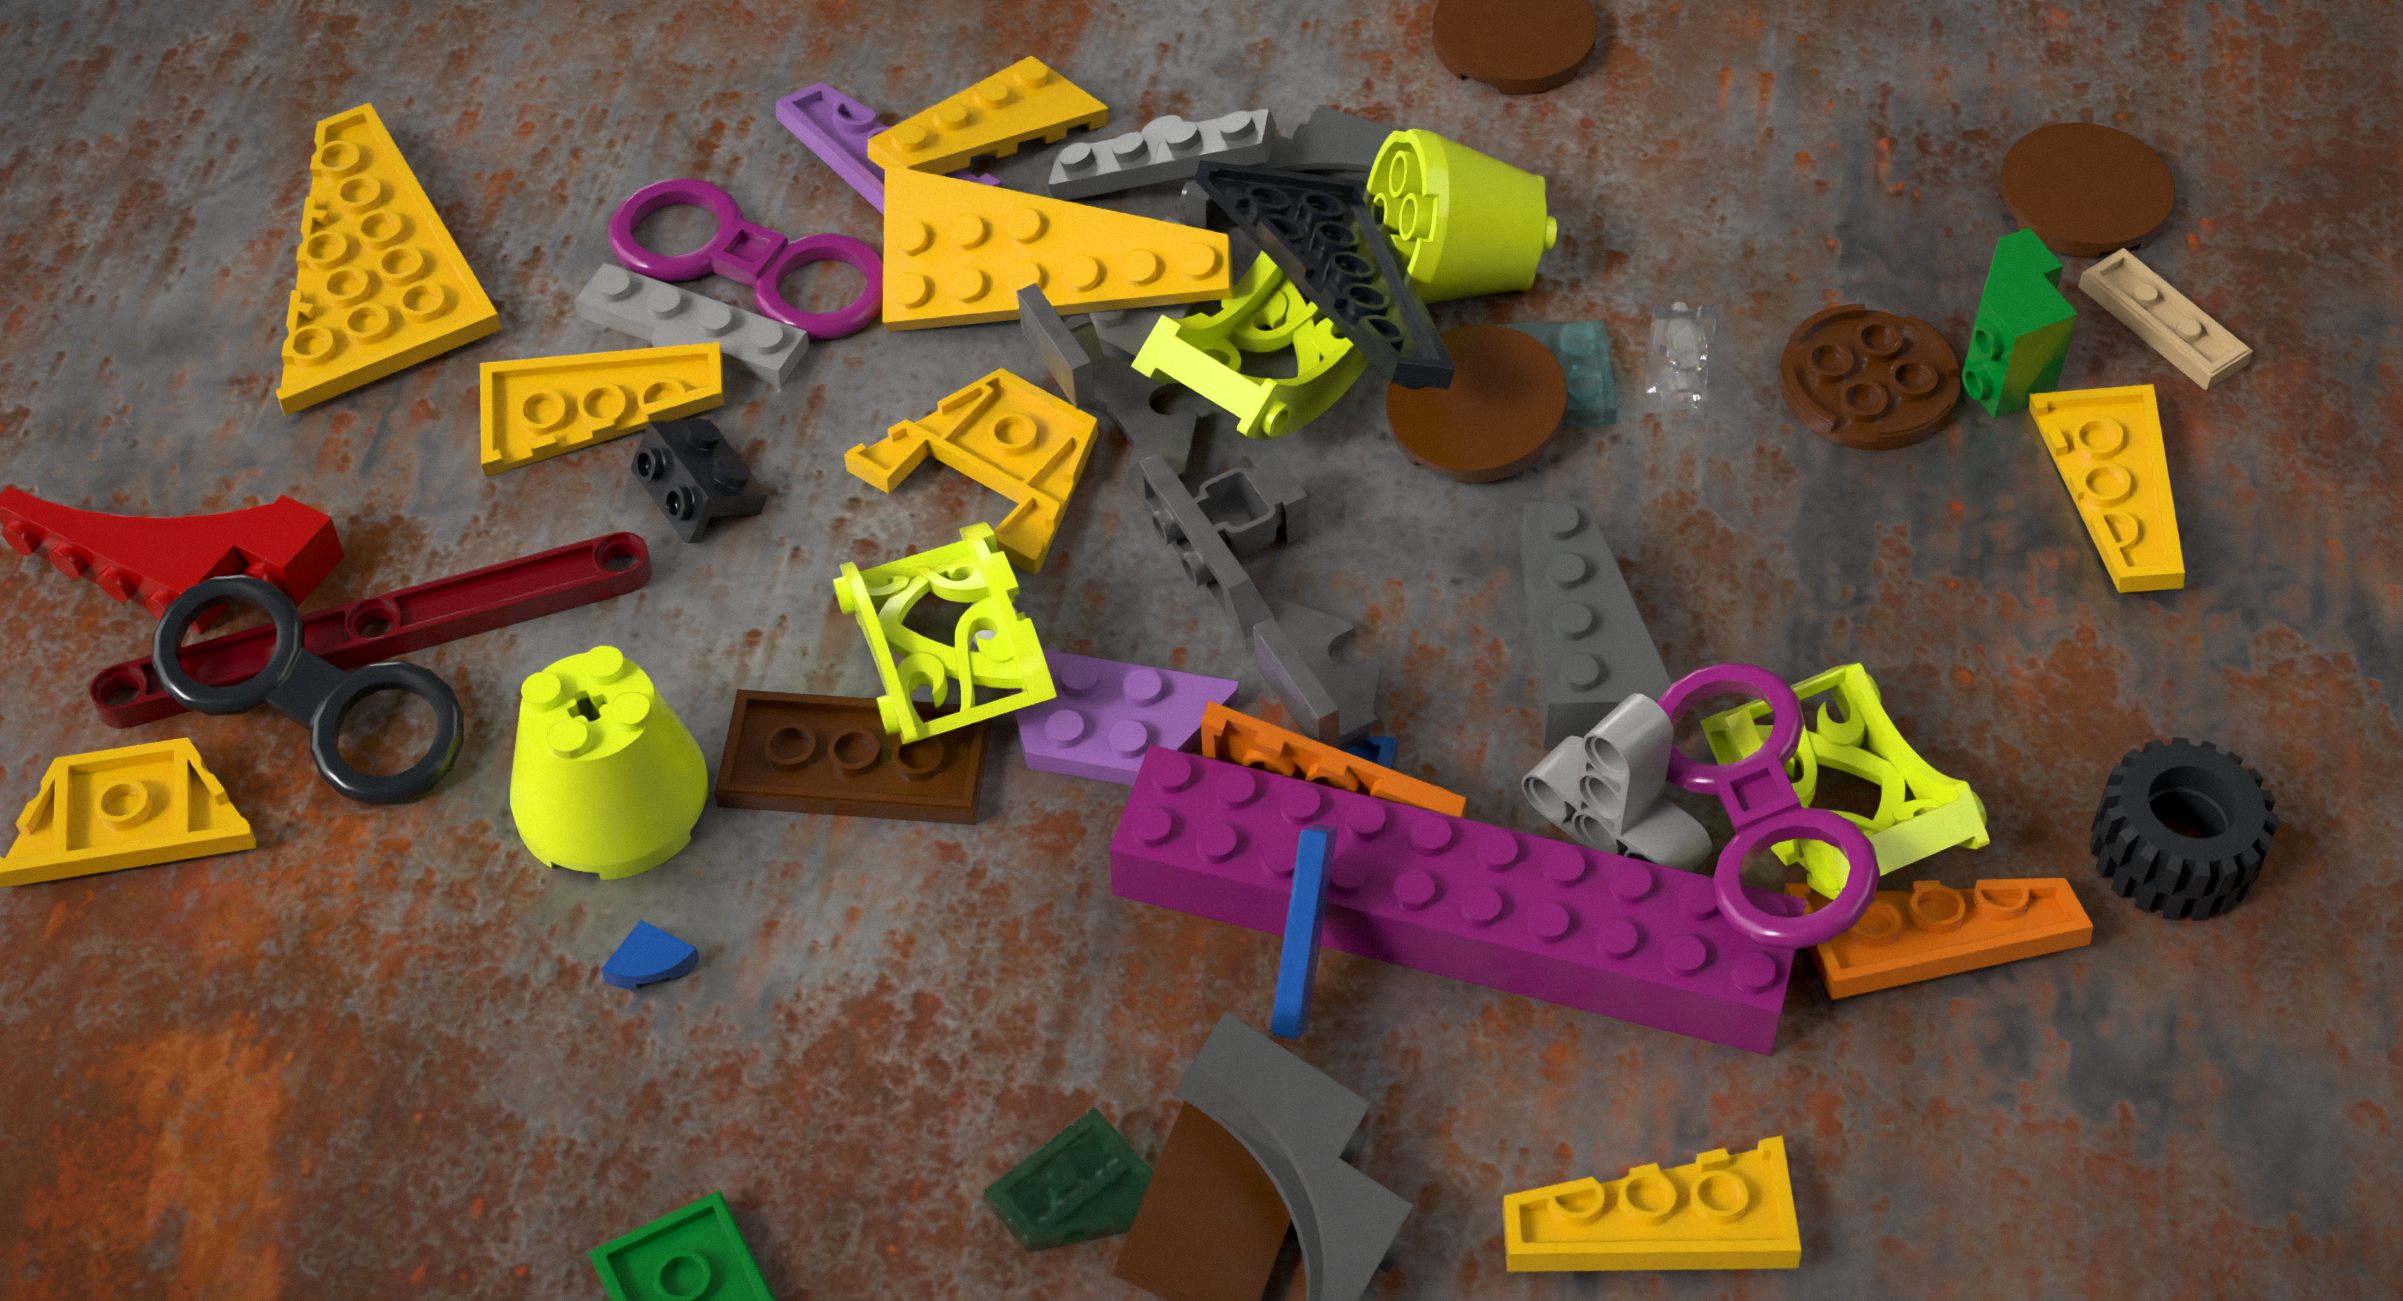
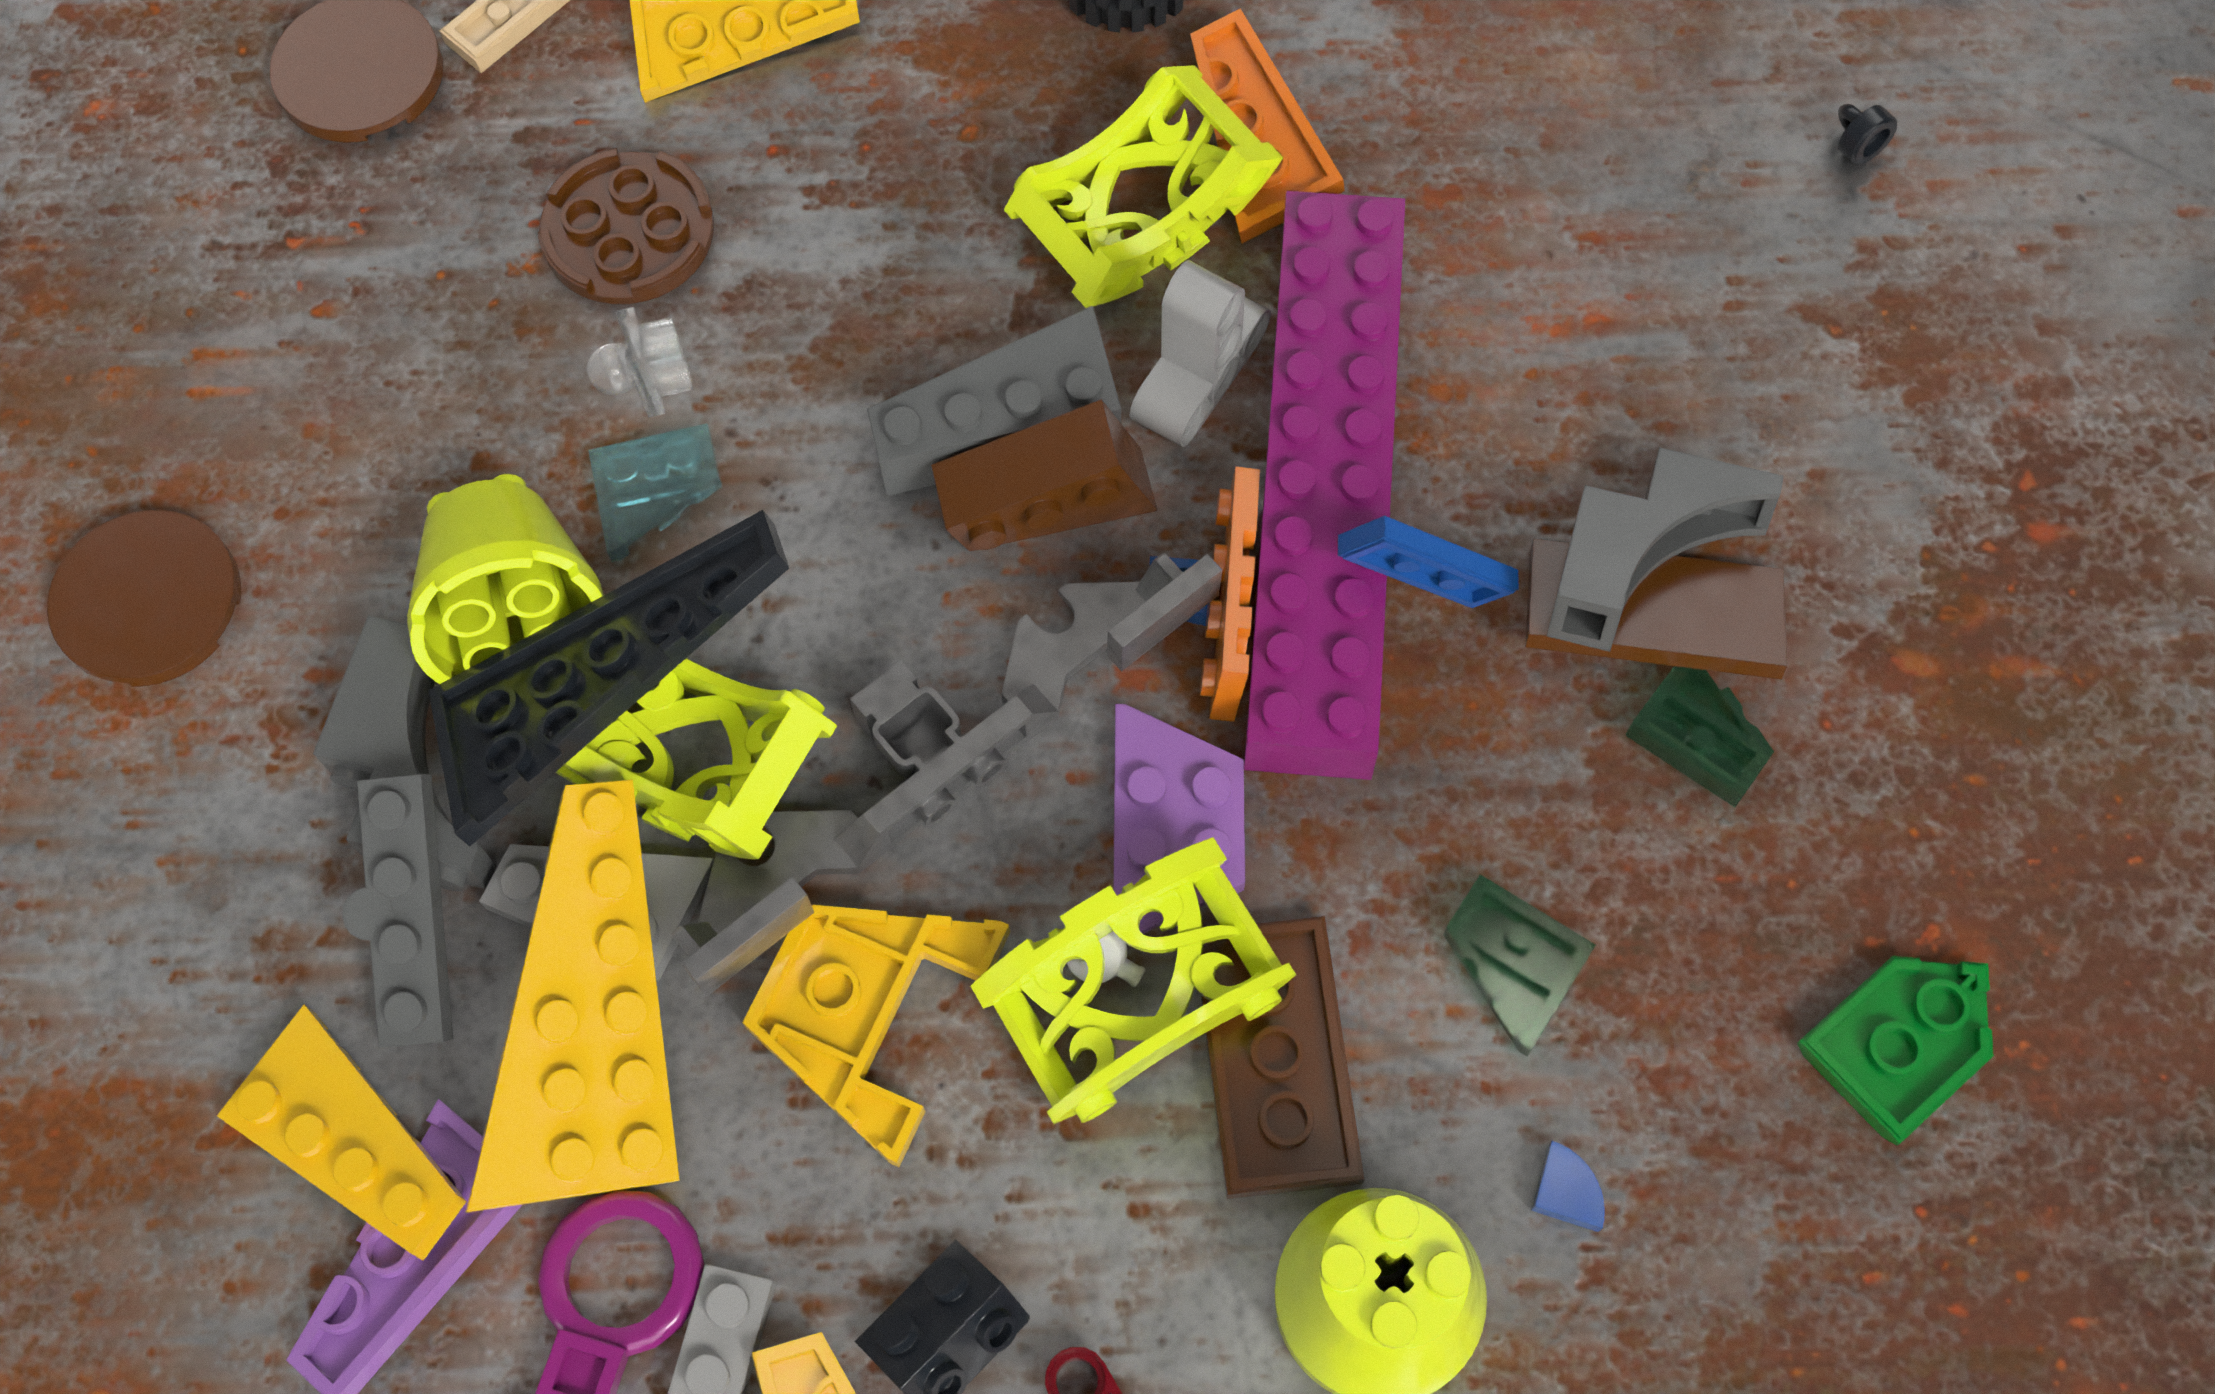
camera: 100 degrees left, 15 degrees up
reddish brown tile [1386,325,1568,483] -> none
yellow wing [1502,1135,1802,1272] -> none
magenta bar [1656,662,1880,950] -> none
green piece [1961,227,2078,419] -> none
none -> reddish brown wedge [931,399,1158,551]
none -> clear green wing [1443,874,1596,1056]

